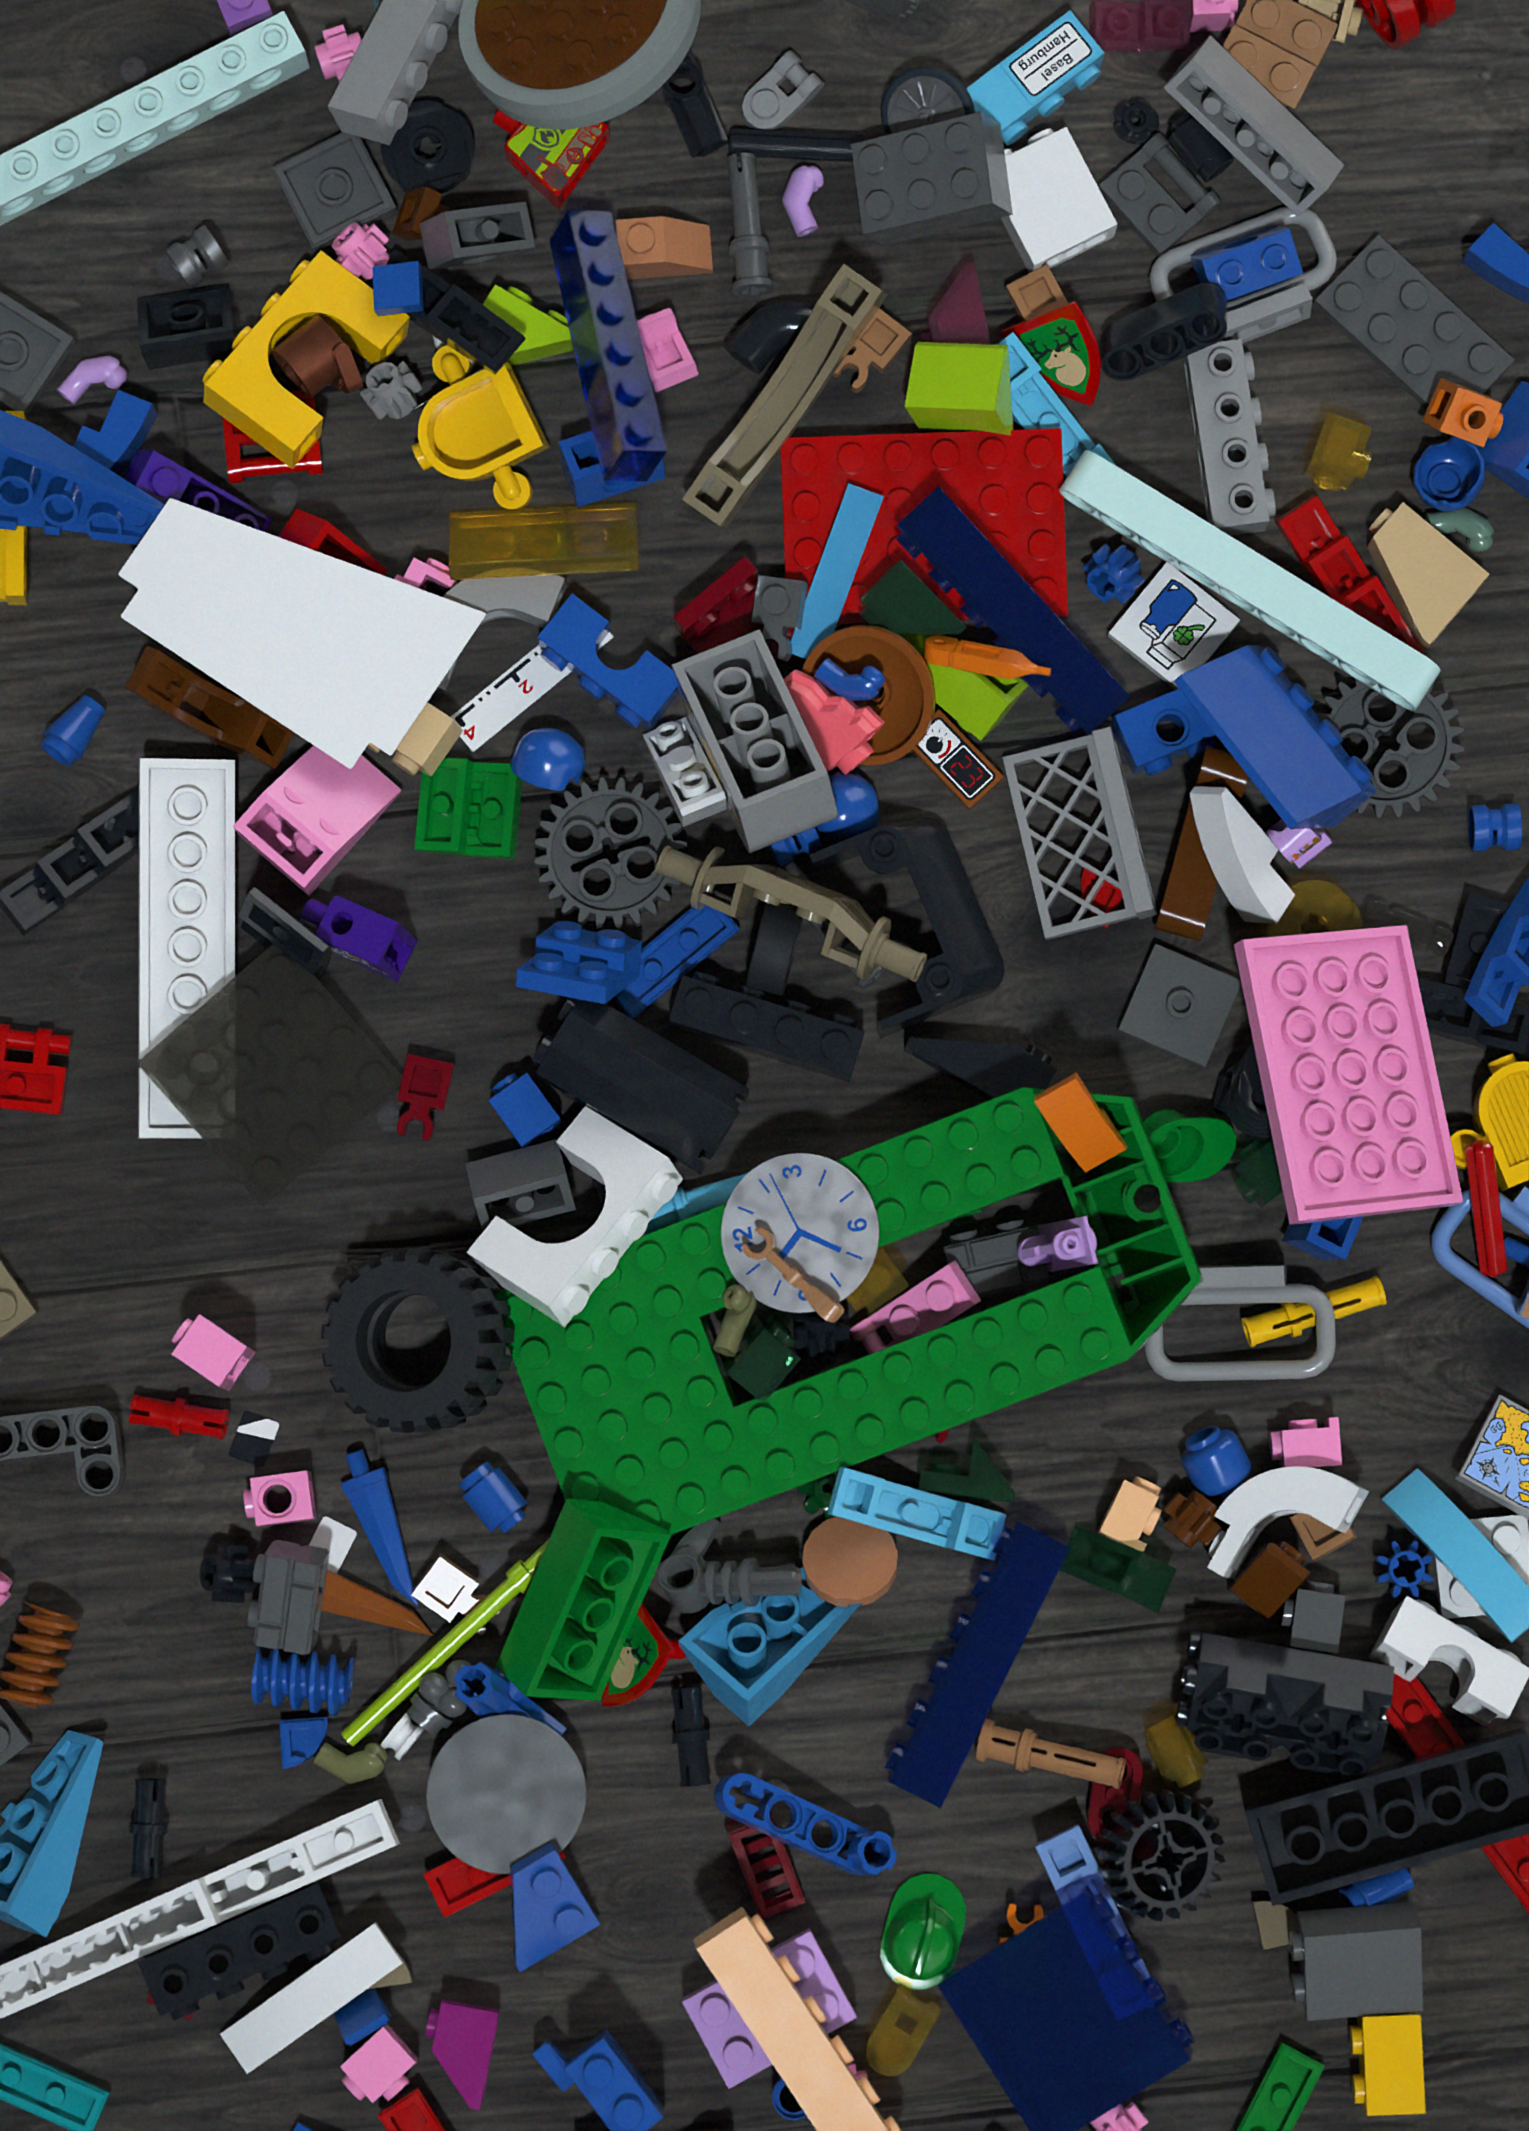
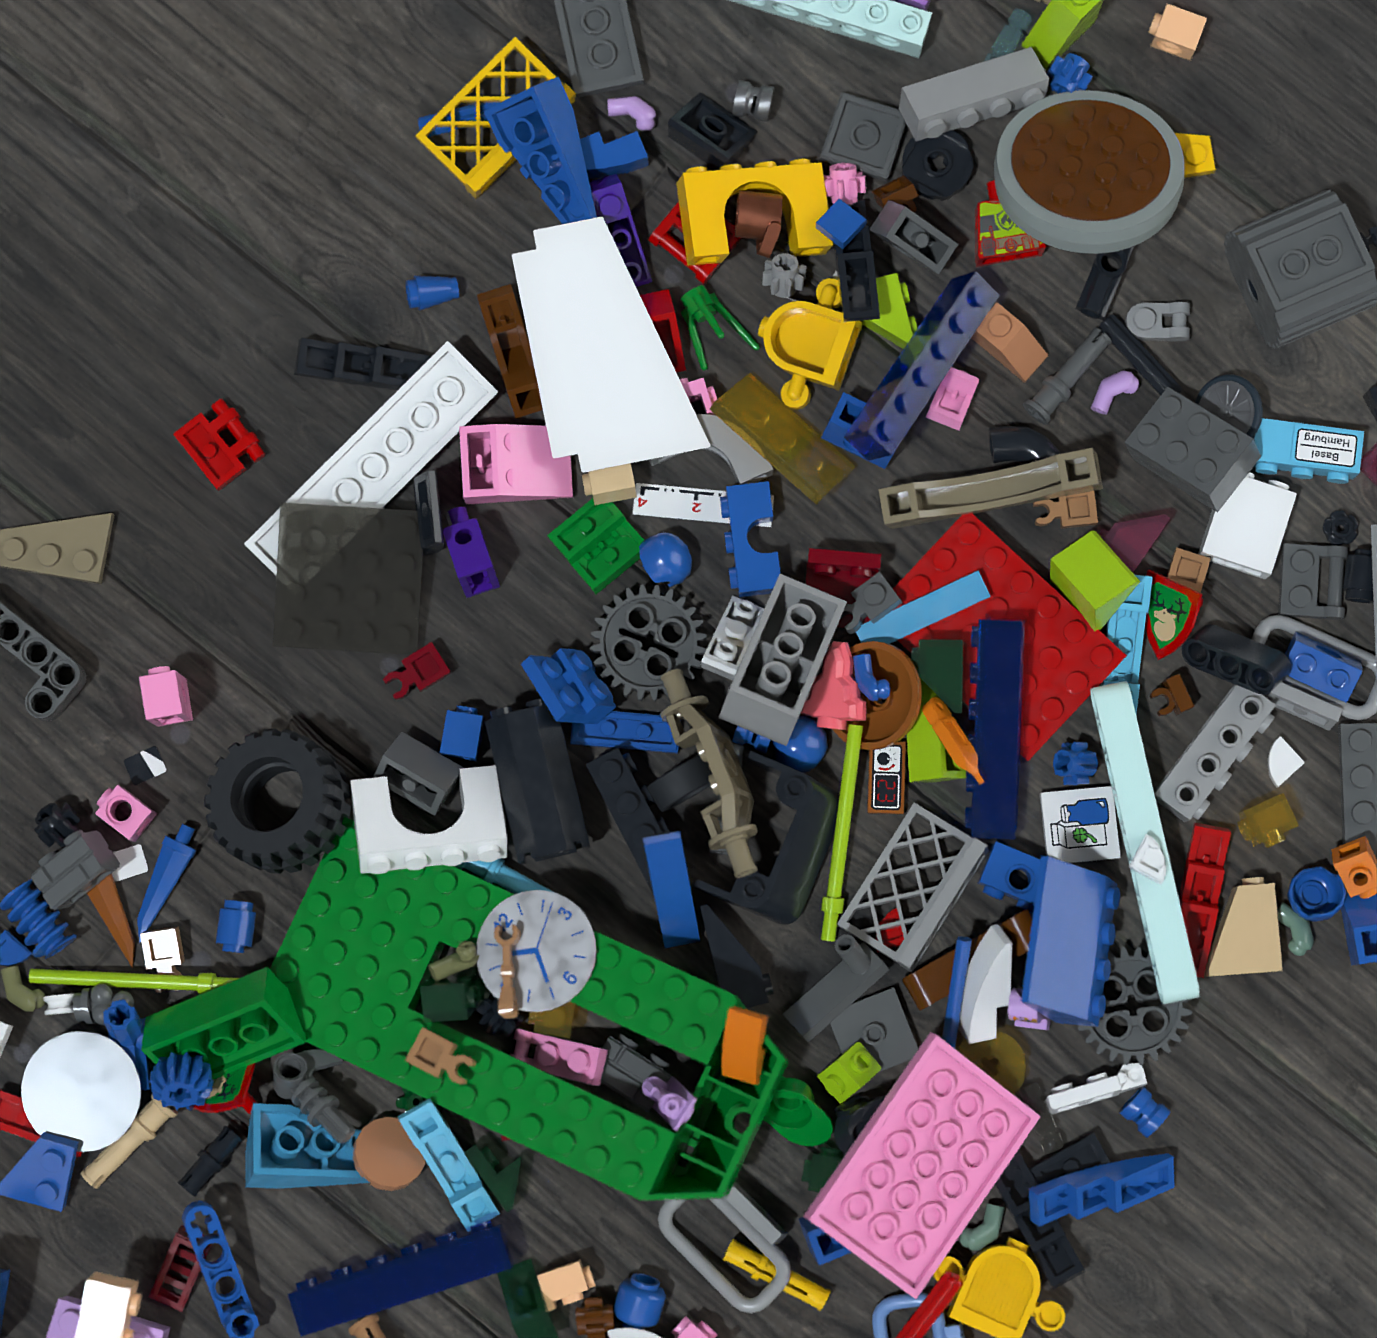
camera: 50 degrees right, 0 degrees up
red pin [129,1394,230,1440] -> none
bright pink gear [314,24,362,83] -> none
none -> tan pin [81,1094,178,1189]
none -> blue gear [150,1051,213,1111]
none -> medium nougat plate [405,1027,477,1085]
none -> blue slope [643,831,700,948]
none -> green plant [680,285,760,371]
none -> dark grey piece [783,934,889,1042]
none -> lime bracket [817,1042,881,1104]
none -> lime bar [821,724,863,942]
none -> blue bar [942,936,972,1049]
none -> sand green arm [960,1203,1005,1251]
none -> white hinge [1045,1063,1147,1115]
none -> white tile [1128,834,1166,885]
none -> reddish brown tile [1149,674,1194,716]
none -> white tile [1268,736,1305,788]

